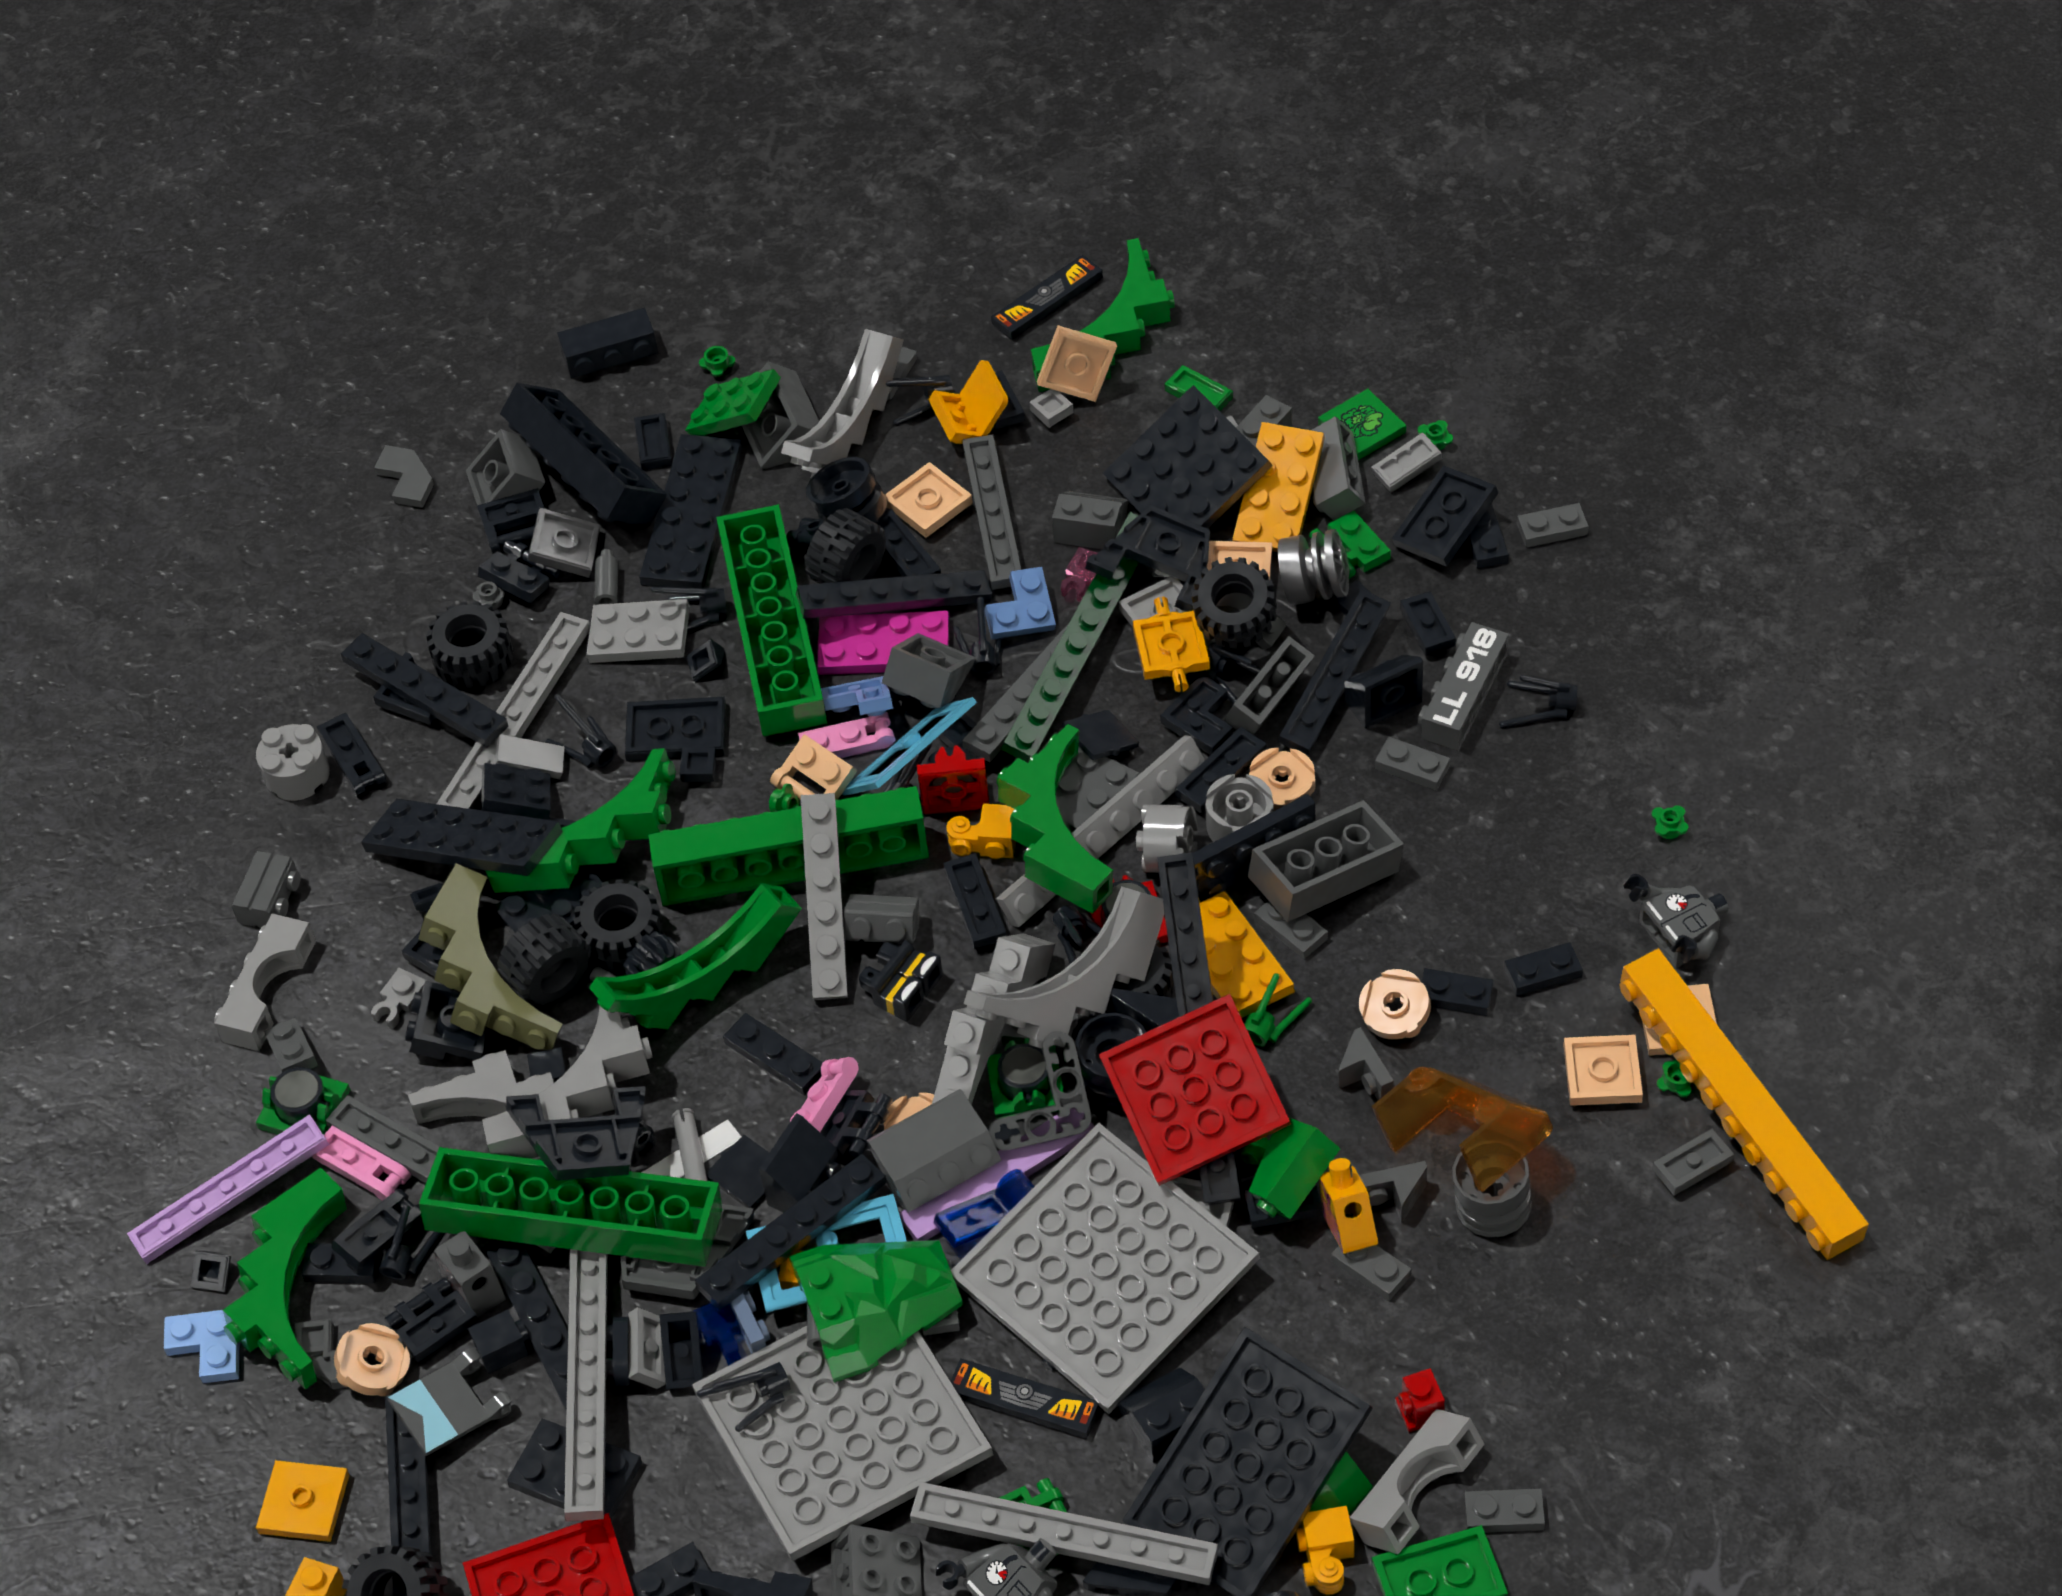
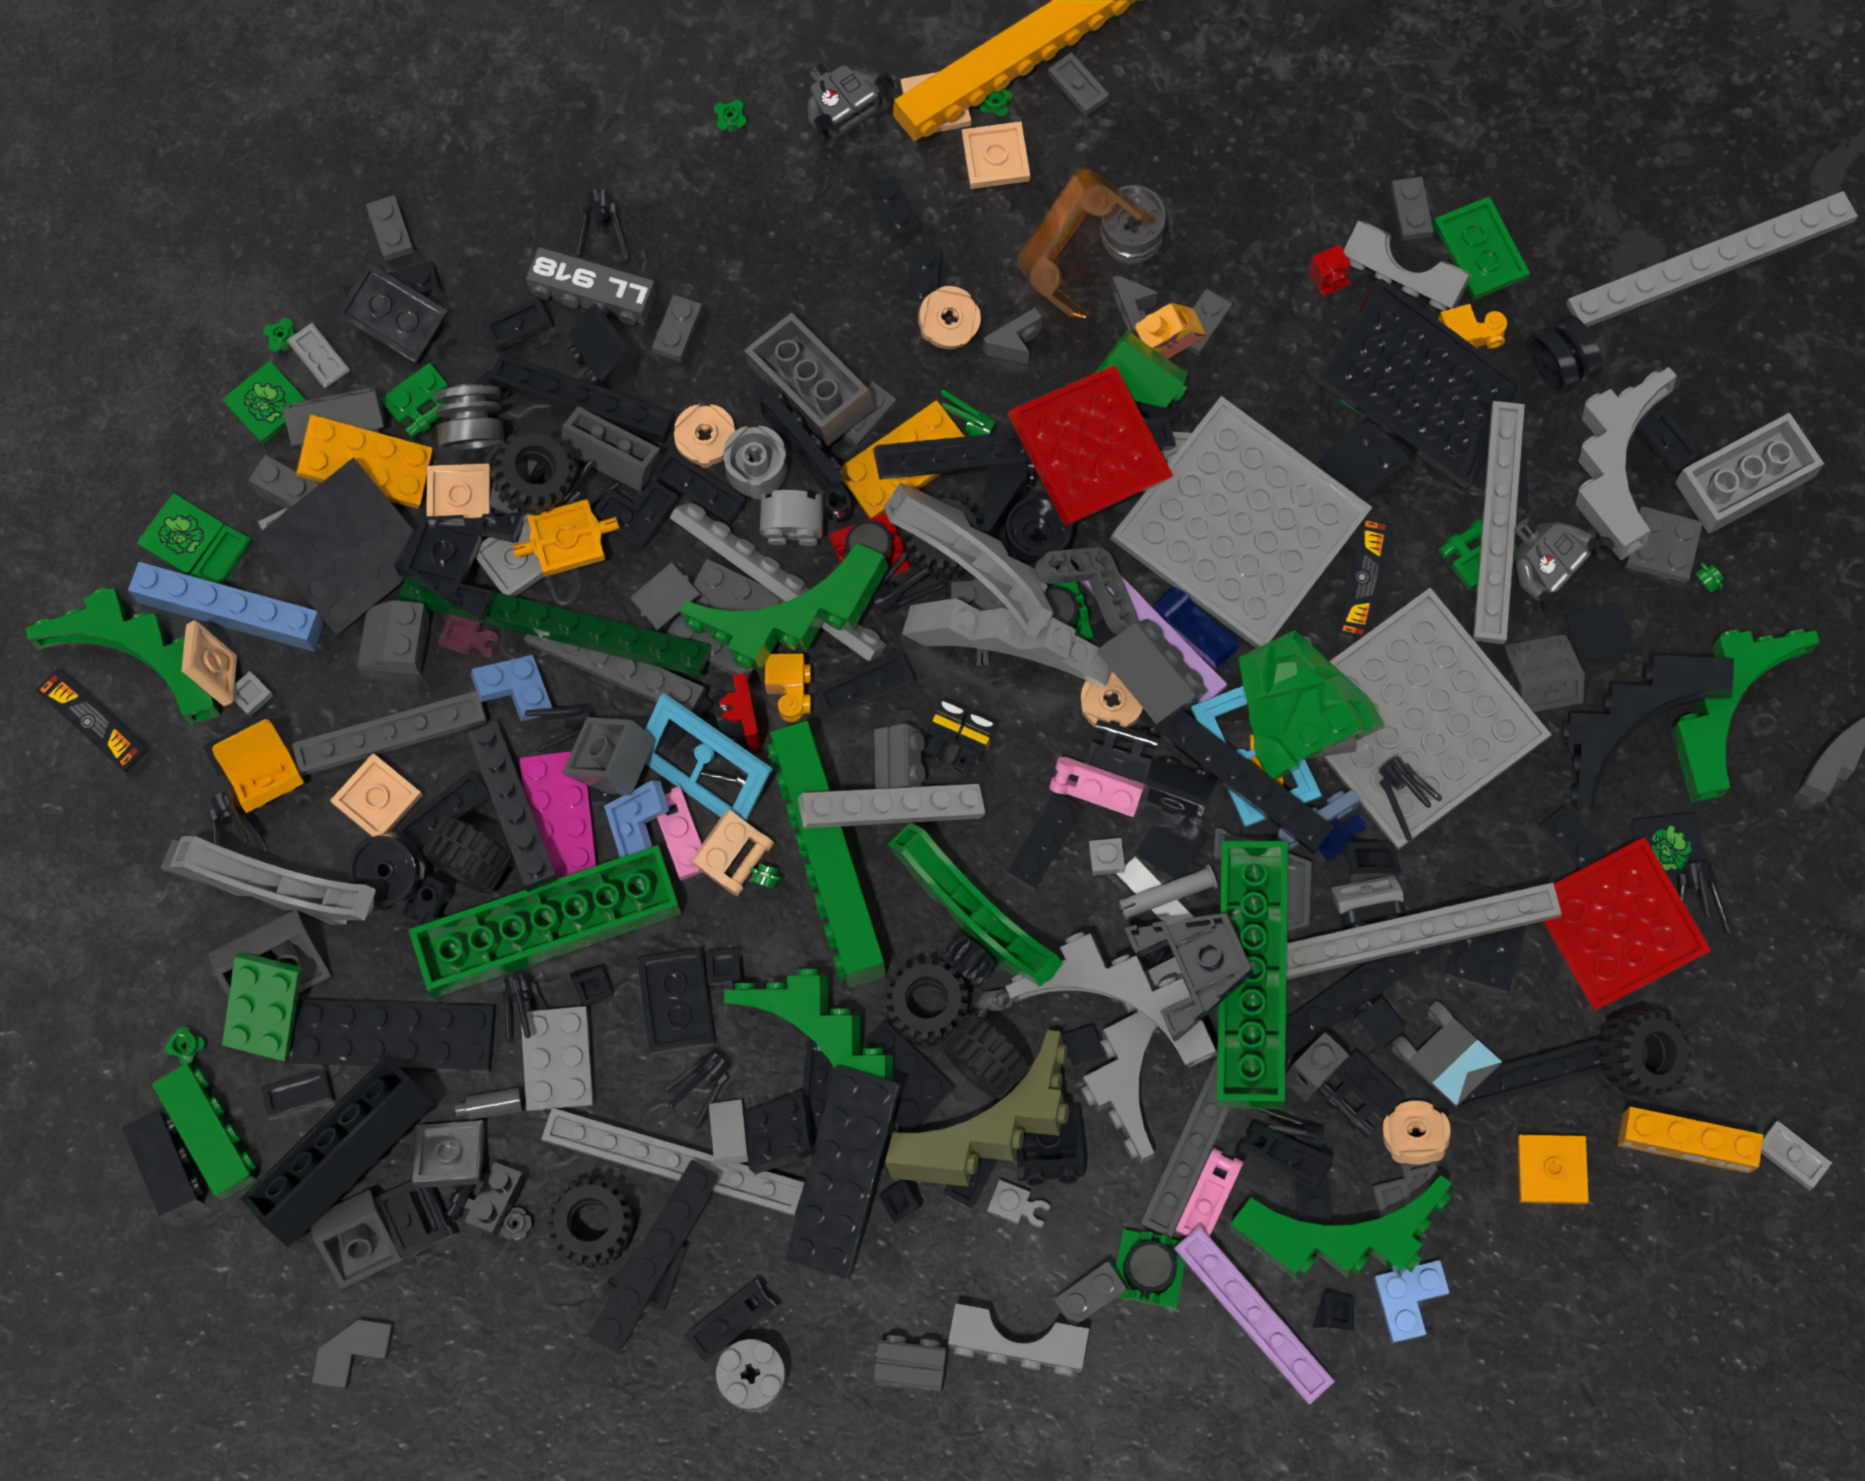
camera: 100 degrees left, 20 degrees up
none -> medium blue brick [128,562,325,652]
none -> green tile [137,493,224,576]
none -> green brick [152,1063,257,1201]
none -> light grey plate [1089,838,1125,876]

